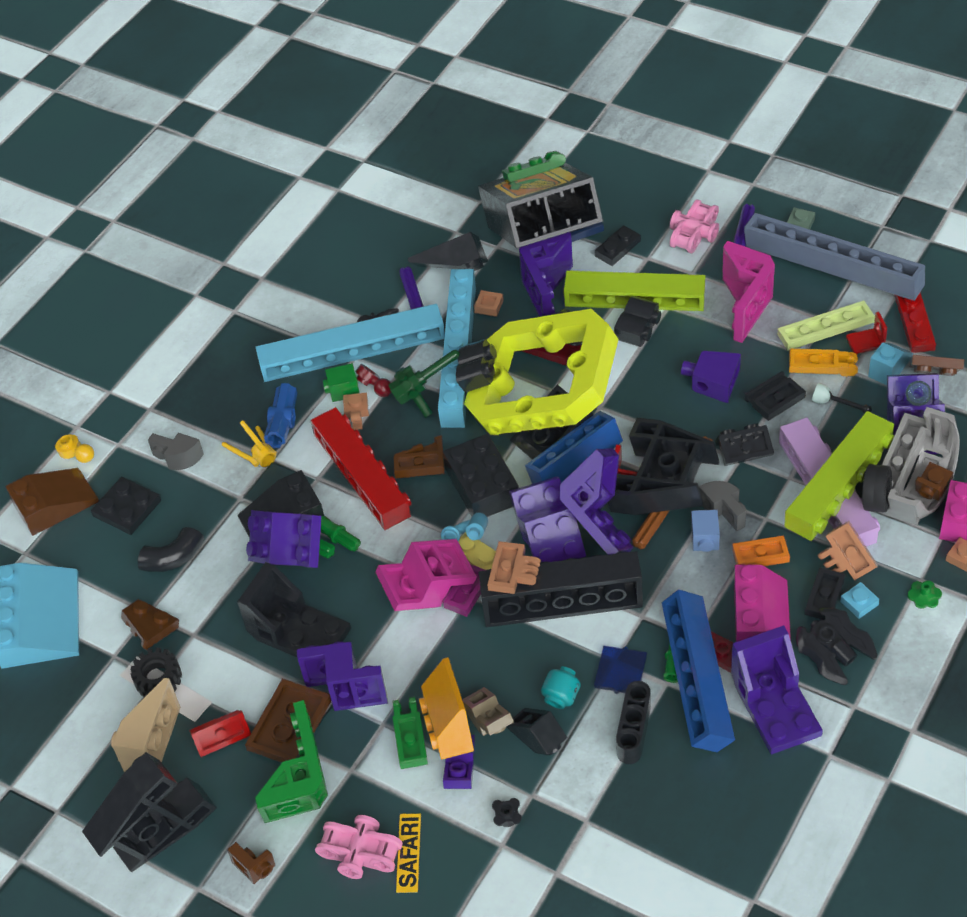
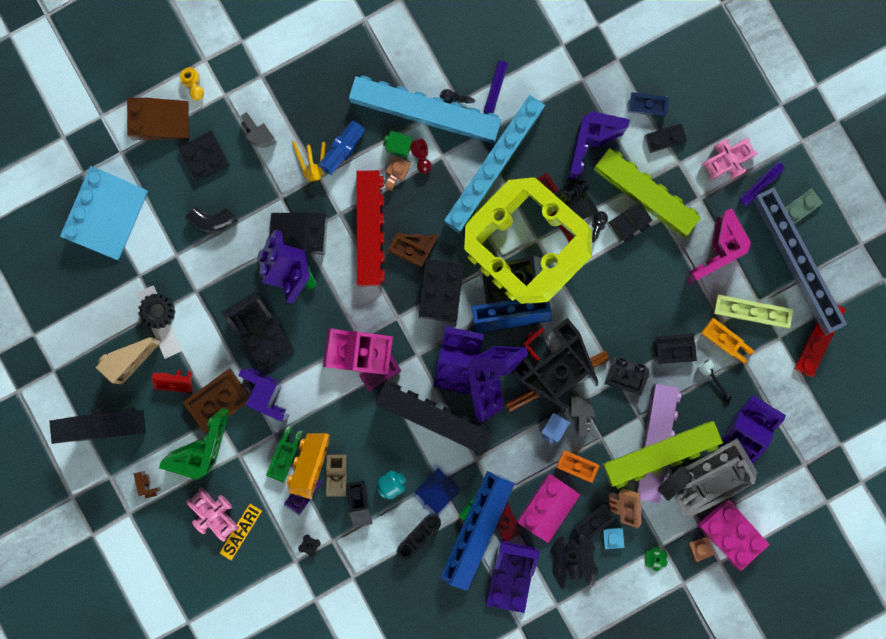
camera: 25 degrees right, 35 degrees up
reddish brown wing [121,599,179,650] -> none
green axle [320,516,361,552] -> none
dark green piece [388,350,460,418] -> none
black slope [408,232,488,271] -> none
medium azure plant [441,513,488,541] -> none
black brick [456,339,497,393] -> none
light yellow plate [458,532,496,570] -> none
nougat plate [474,290,503,317] -> none
black brick [478,163,603,248] -> none
nougat hinge [487,541,541,594] -> none
green hinge [502,151,566,182] -> none
dark purple torso [681,351,741,403] -> none
red bracket [846,312,887,354] -> none
medium azure slope [868,342,914,385] -> none
clear light blue cone [906,381,932,406] -> none
reddish brown plate [909,355,965,376] -> none
reddish brown bracket [915,462,954,501] -> none

